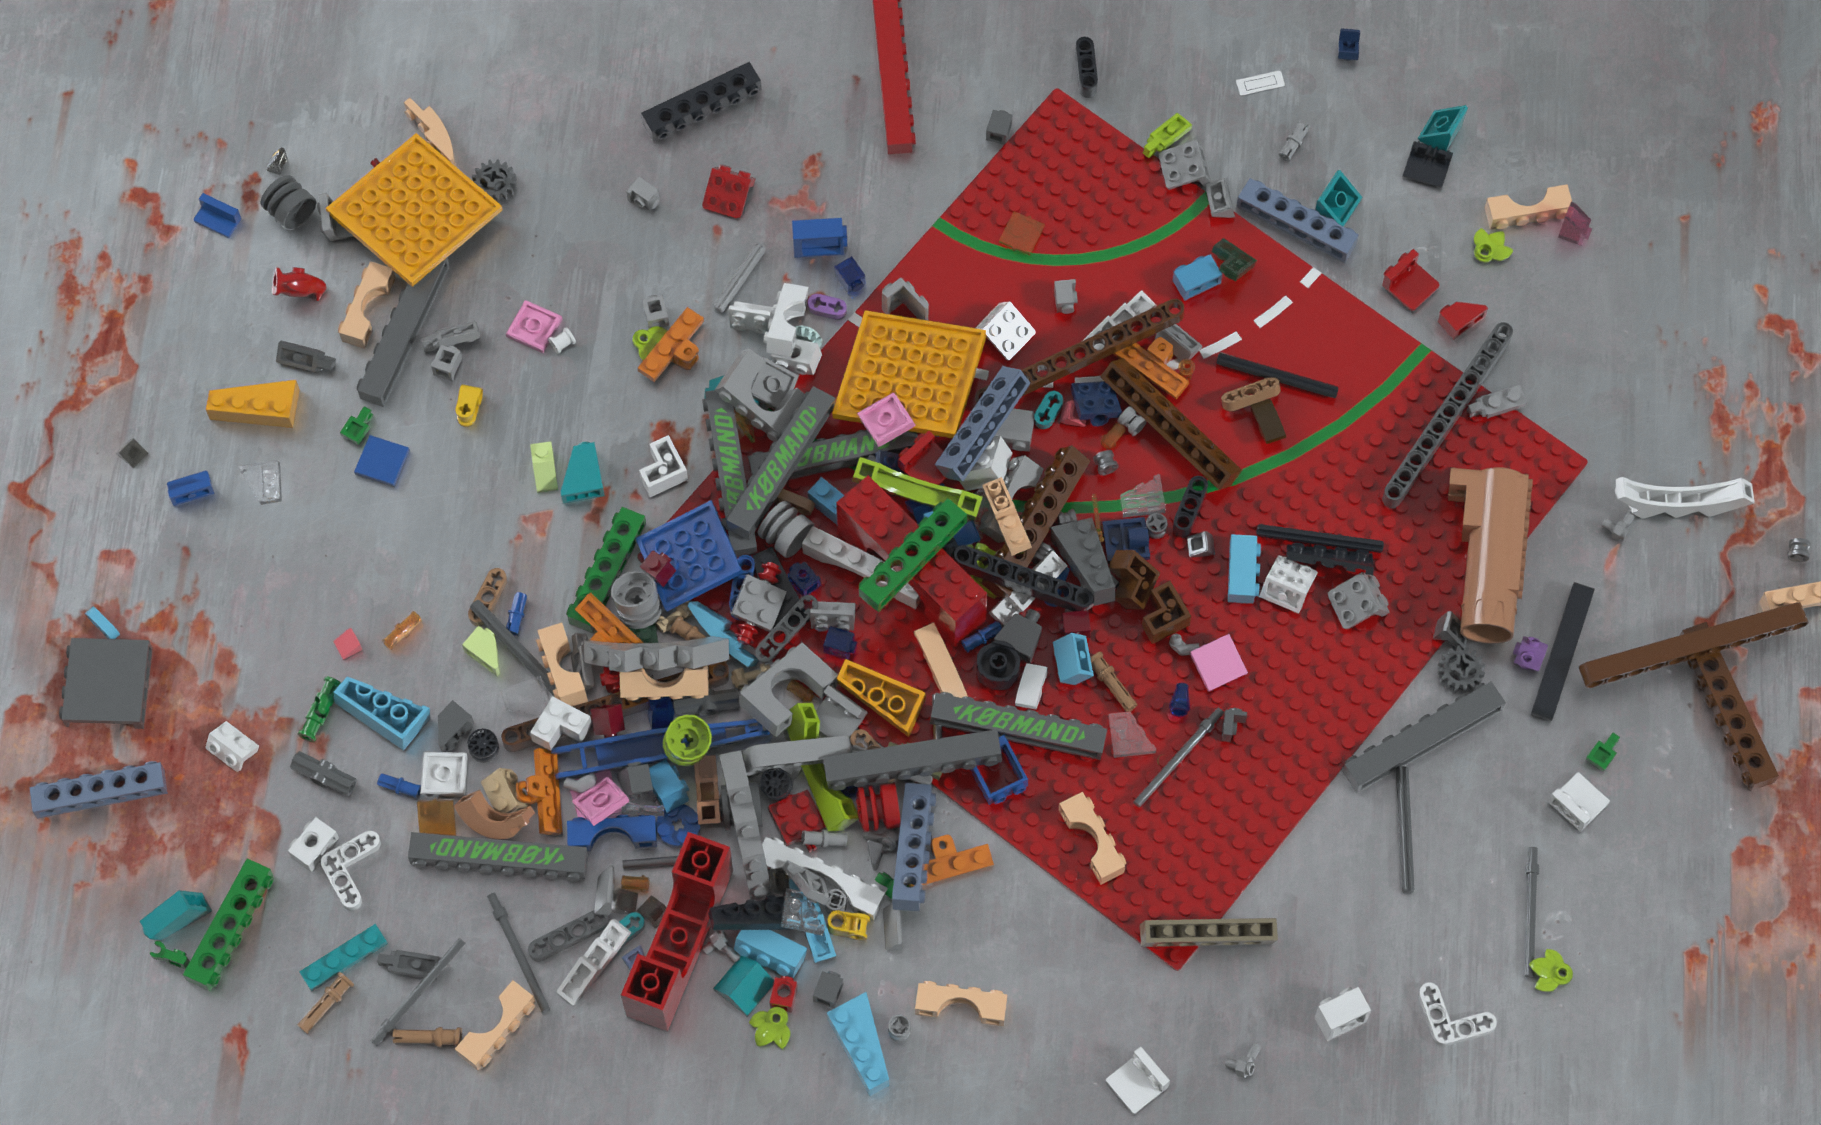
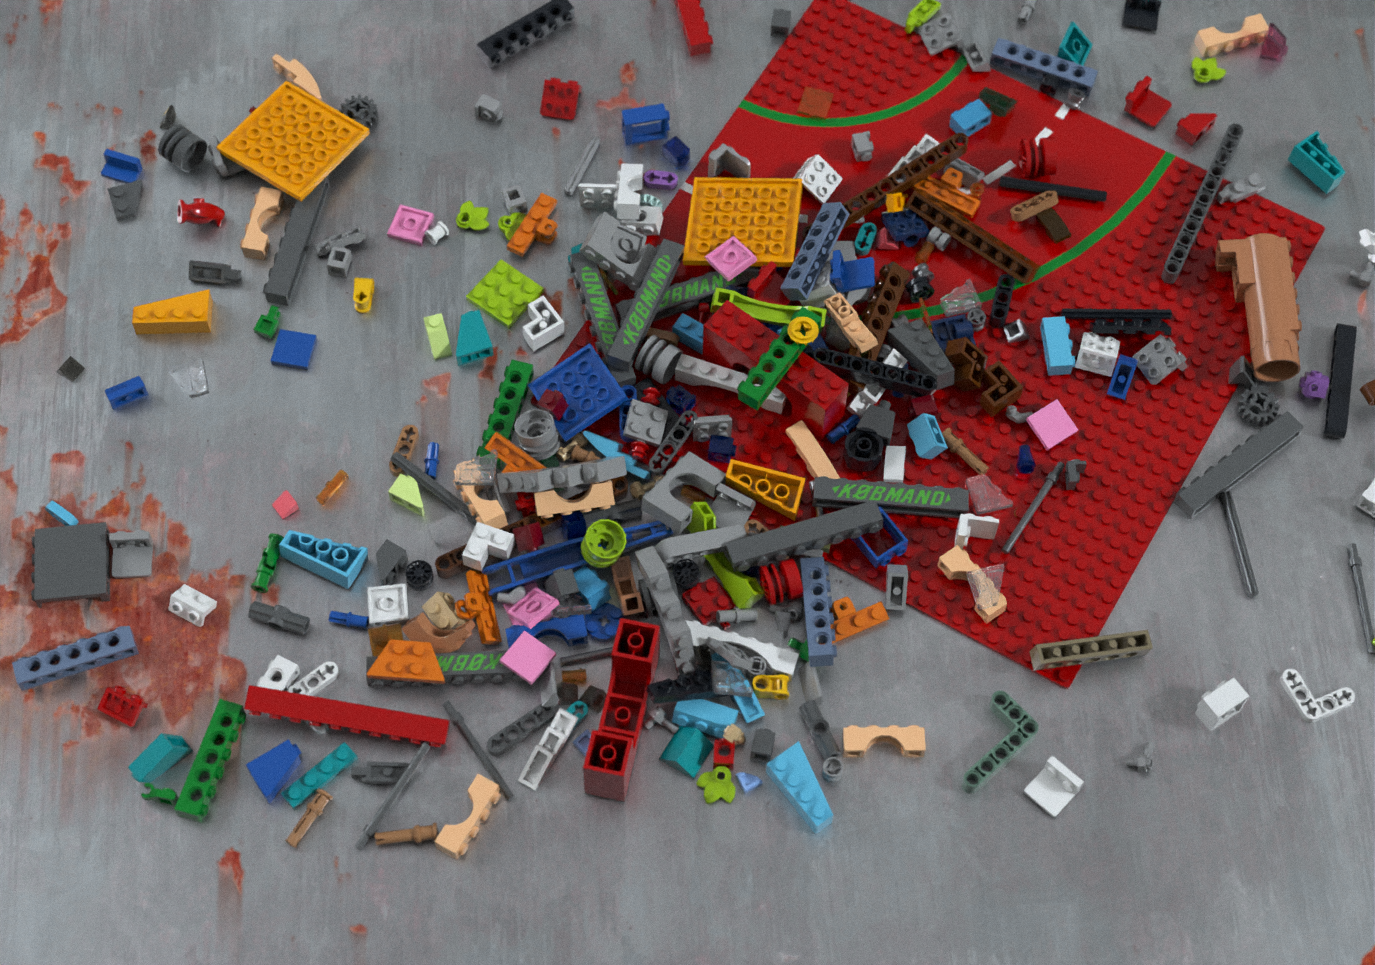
camera: 10 degrees left, 5 degrees down
none -> red bracket [97,685,148,727]
none -> dark grey wing [108,179,143,221]
none -> light grey bracket [109,530,153,578]
none -> red brick [244,685,450,748]
none -> blue slope [246,739,302,804]
none -> orange wing [367,639,445,684]
none -> clear wing [454,449,498,485]
none -> lime plate [456,201,489,230]
none -> lime plate [466,259,544,329]
none -> bright pink tile [500,630,556,685]
none -> red hand [698,303,709,324]
none -> tan bar [723,723,746,746]
none -> light blue tile [735,772,763,794]
none -> yellow gear [788,317,819,346]
none -> dark grey piece [799,700,841,760]
none -> blue bracket [830,250,875,293]
none -> light grey slope [885,564,908,610]
none -> light orange plate [886,192,908,212]
none -> black wheel [905,276,935,303]
none -> white bracket [954,513,999,549]
none -> sand green beam [961,690,1039,794]
none -> clear wing [967,563,1004,610]
none -> red wheel [1019,137,1057,177]
none -> black wheel [1039,74,1060,96]
none -> flat silver wheel [1064,88,1085,110]
none -> blue slope [1107,354,1138,400]
none -> teal wedge [1287,130,1346,194]

